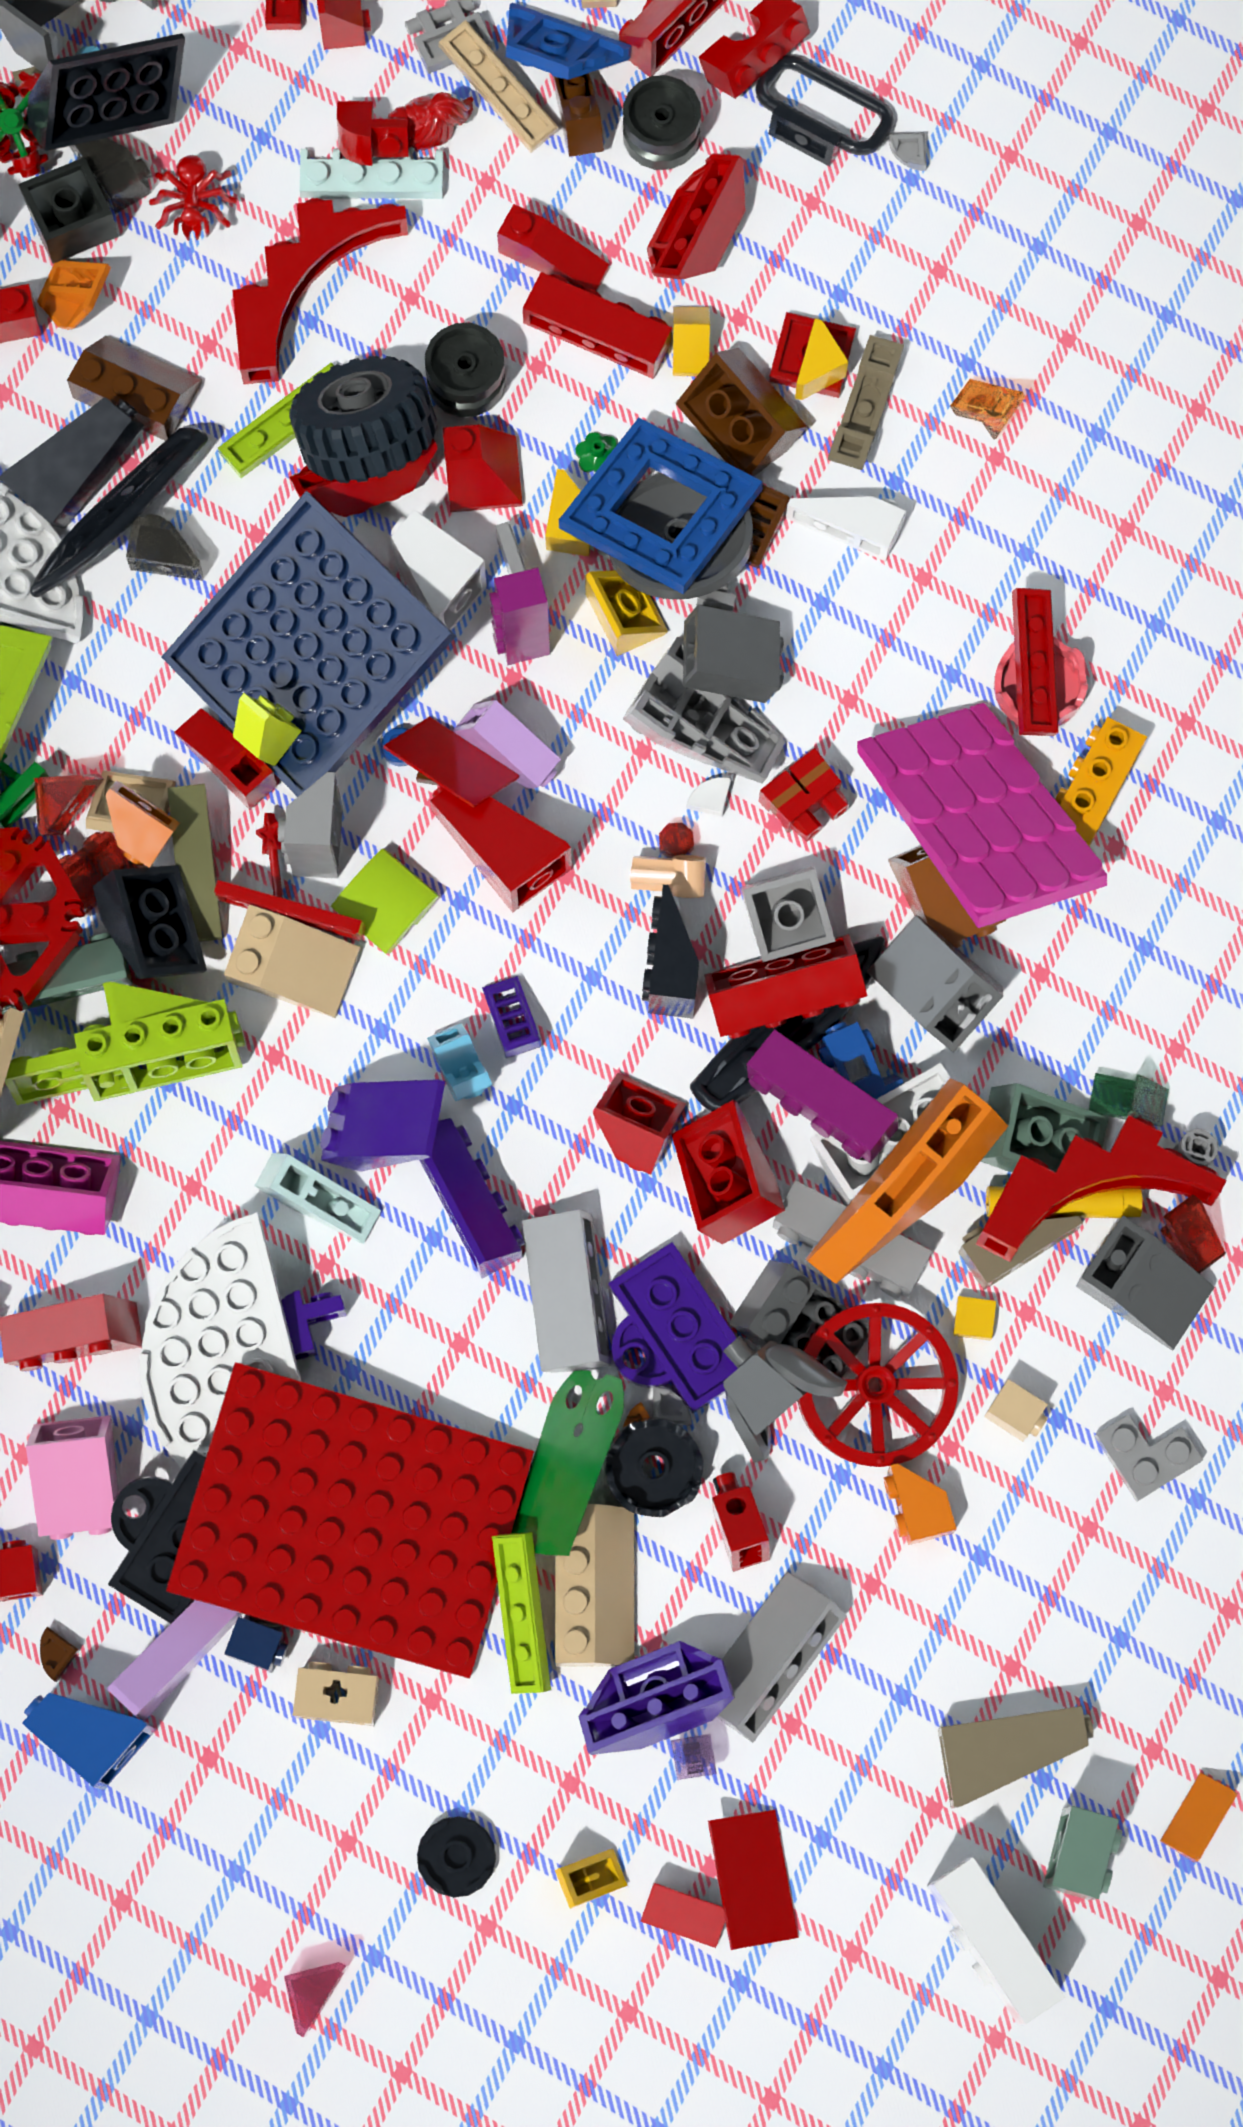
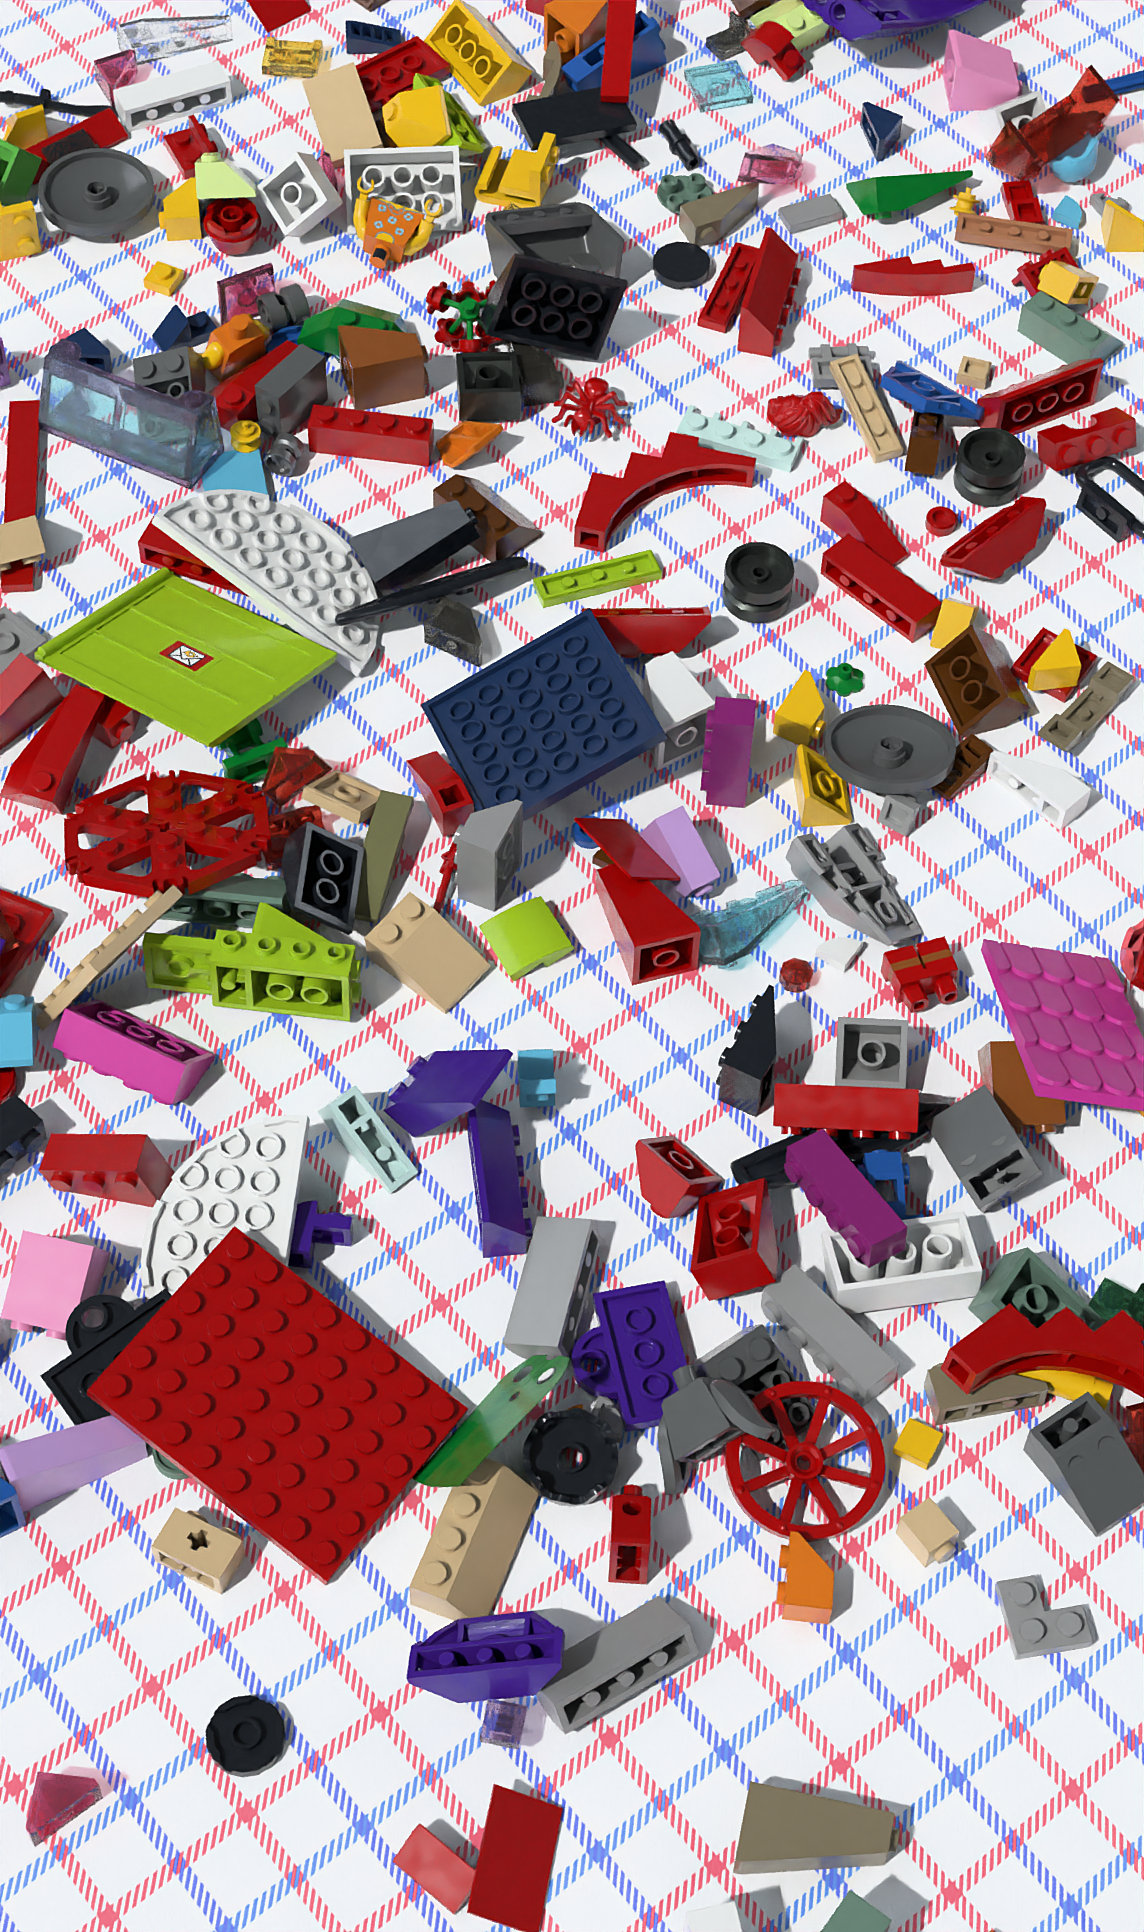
camera: 20 degrees right, 20 degrees down
orange slope [106,781,180,868] -> none
red tile [214,880,366,941] -> none
dark blue brick [224,1617,289,1673] -> none
neon yellow slope [233,693,302,766] -> none
black wheel [289,356,437,483] -> none
red brick [336,101,409,166] -> none
red slope [442,424,523,512] -> none
dark purple slope [482,976,542,1058] -> none
lime tile [492,1532,551,1694] -> none
yellow slope [555,1848,628,1909] -> none
blue plate [559,417,763,595] -> none
light nougat piece [630,855,706,898] -> none
dark grey brick [683,605,784,703] -> none
orange wedge [805,1078,1008,1284] -> none
none -> clear light blue wedge [689,879,810,969]
none -> red tile [925,506,957,537]

